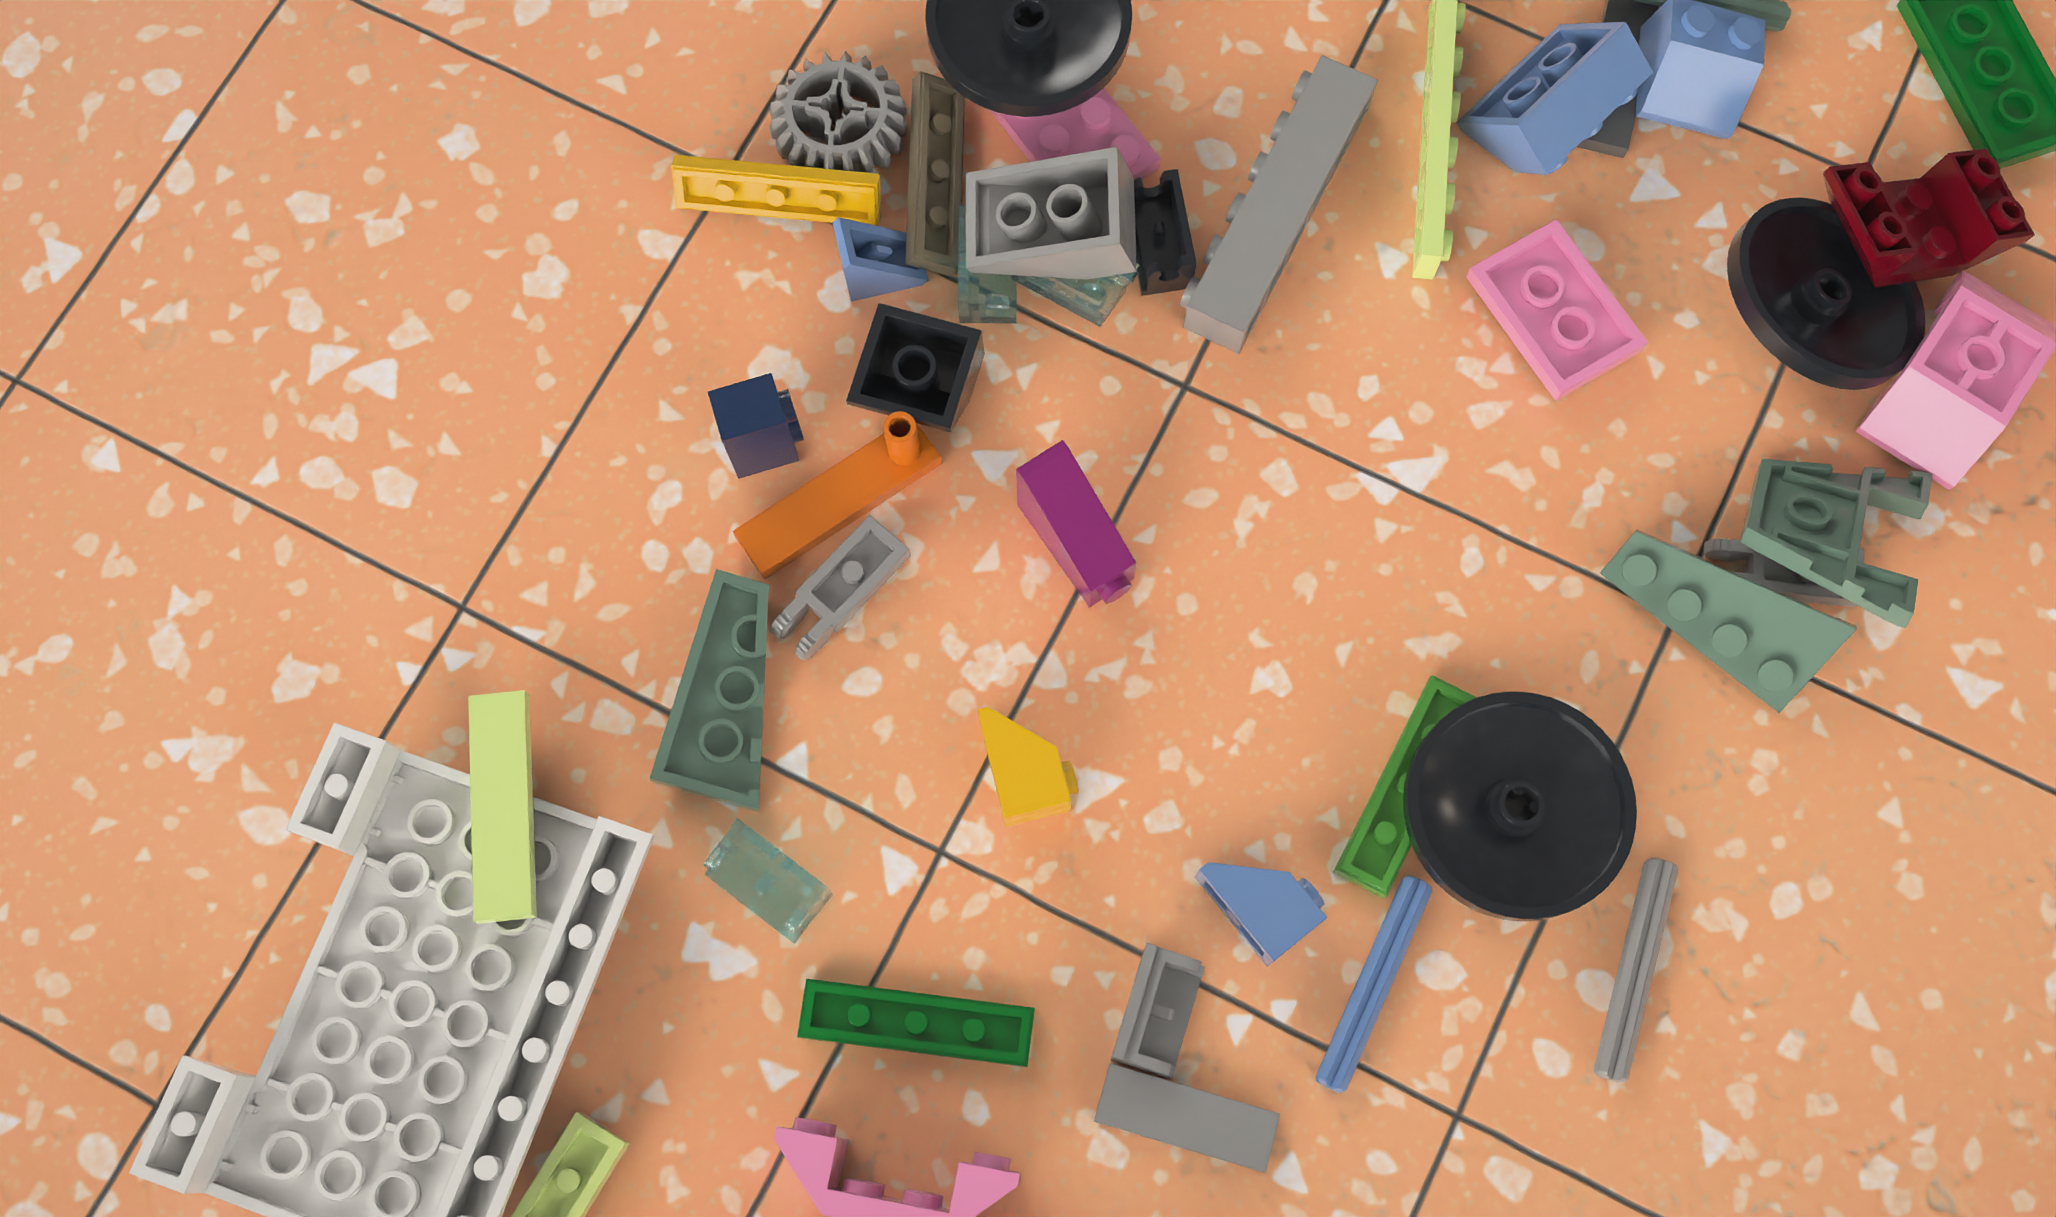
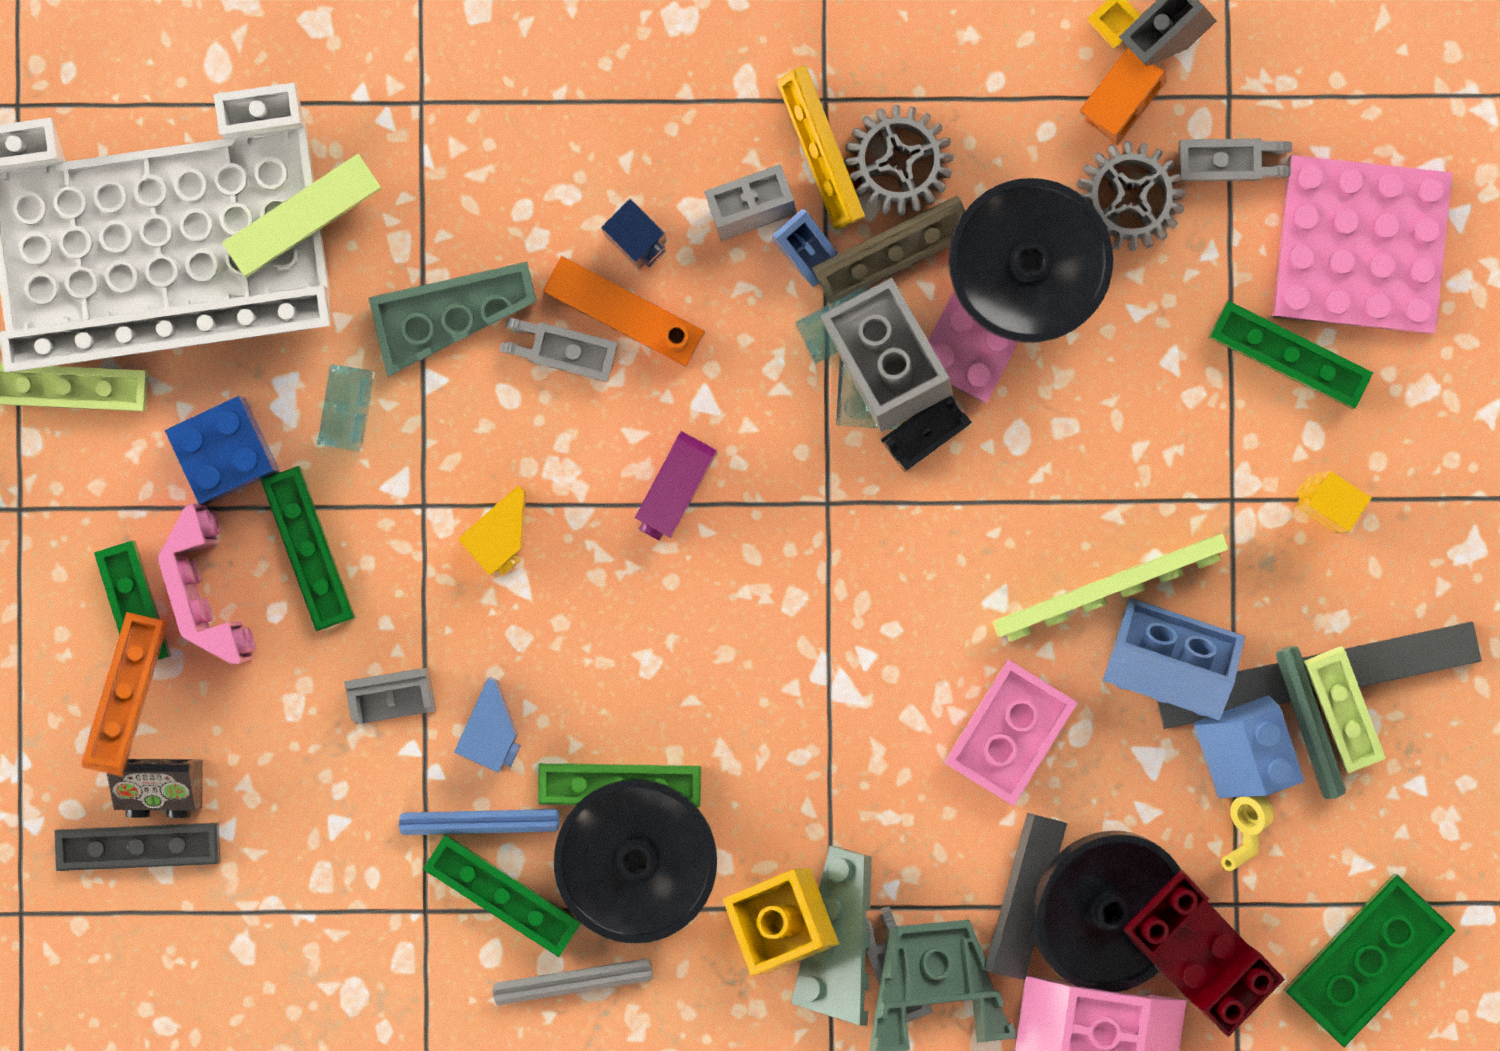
camera: 60 degrees right, 15 degrees up
black slope [846,303,985,432] -> none
light grey tile [1094,1063,1280,1173] -> none
light grey brick [1180,55,1378,354] -> none
none -> blue brick [164,396,280,505]
none -> green plate [423,834,581,957]
none -> light grey hinge [704,164,797,241]
none -> yellow brick [723,868,839,976]
none -> dark grey tile [984,813,1067,980]
none -> light yellow plate [1221,796,1274,871]

